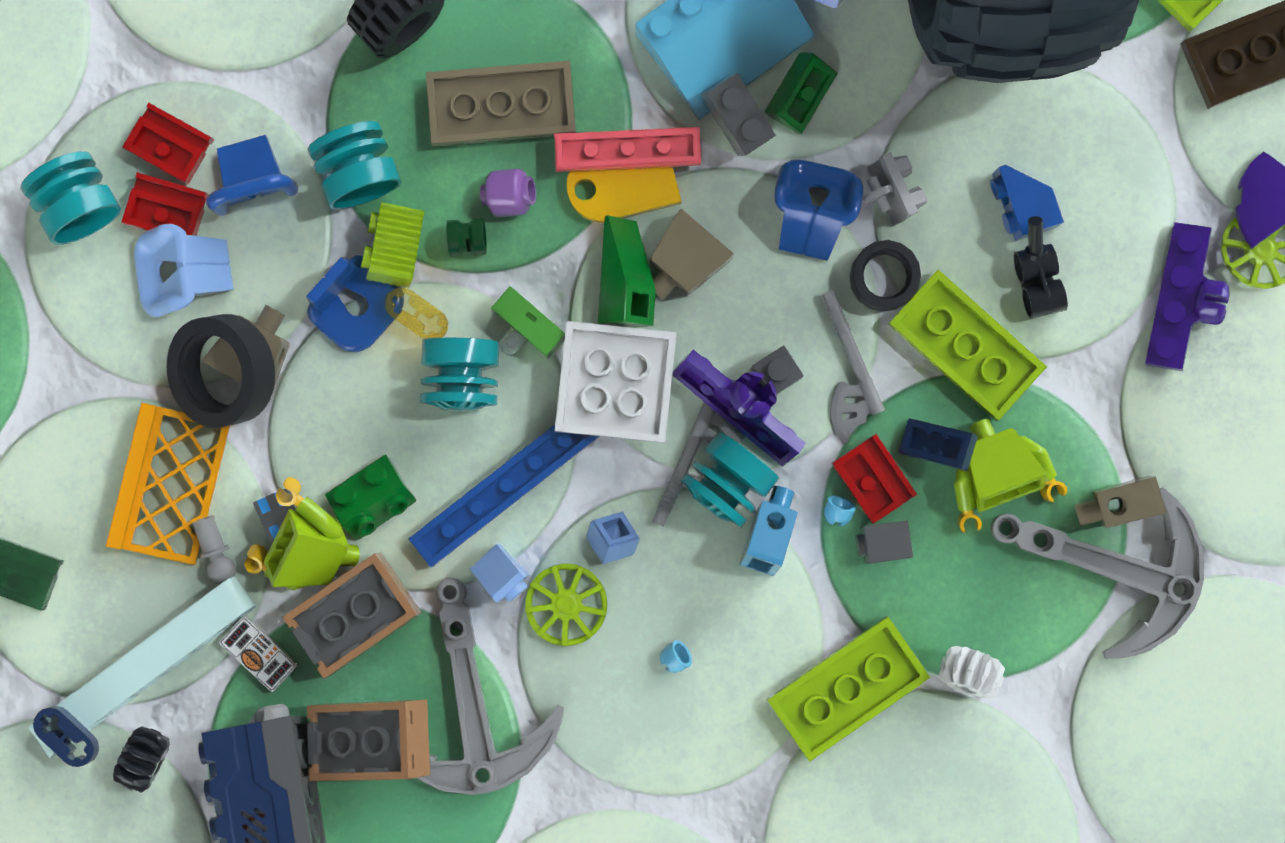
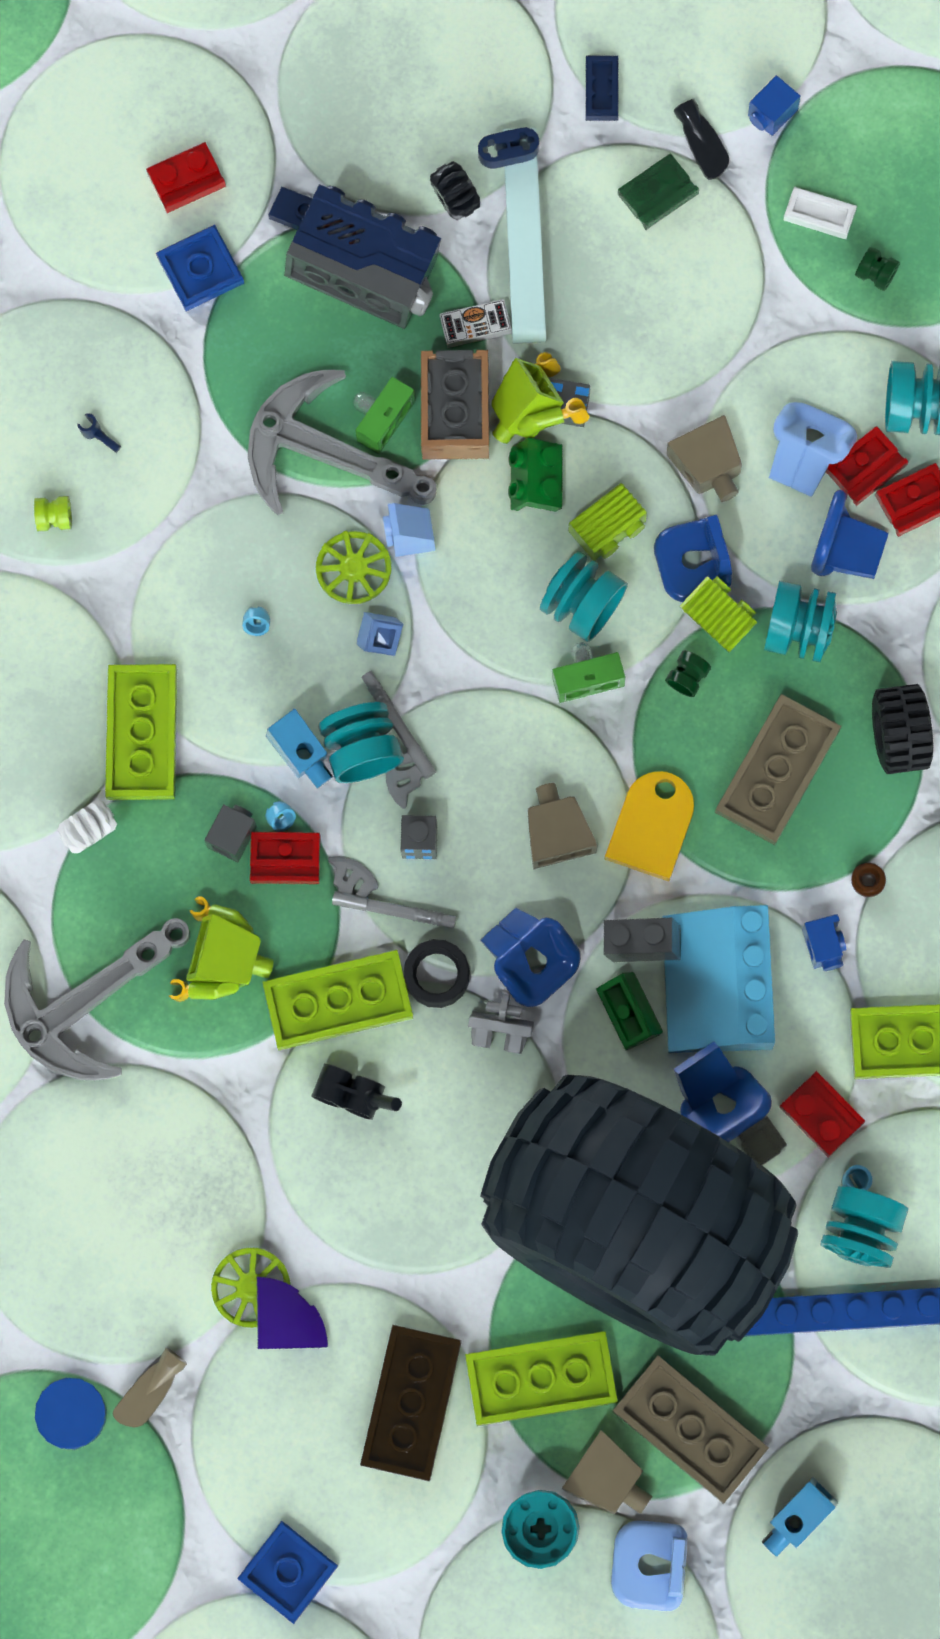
camera: 125 degrees right, 10 degrees down
light orange fence [106,402,230,565] -> none
black tyre [166,314,275,428] -> none
light grey pin [191,515,236,585] -> none
piece [307,699,430,781] -> none
clear yellow beam [384,287,448,339] -> none
blue plate [409,425,600,568] -> none
medium lavender head [480,168,536,217] -> none
coral tile [554,127,701,172] -> none
white plate [555,321,677,443] -> none
green slope [598,215,656,328] -> none
dark purple plate [672,349,806,467] -> none
dark blue plate [898,418,978,471] -> none
blue slope [990,165,1064,242] -> none
dark tan torso [1074,475,1167,528] -> none
dark purple plate [1145,222,1230,372] -> none
none -> bright green piece [353,377,415,454]
none -> lime brick [568,483,647,561]

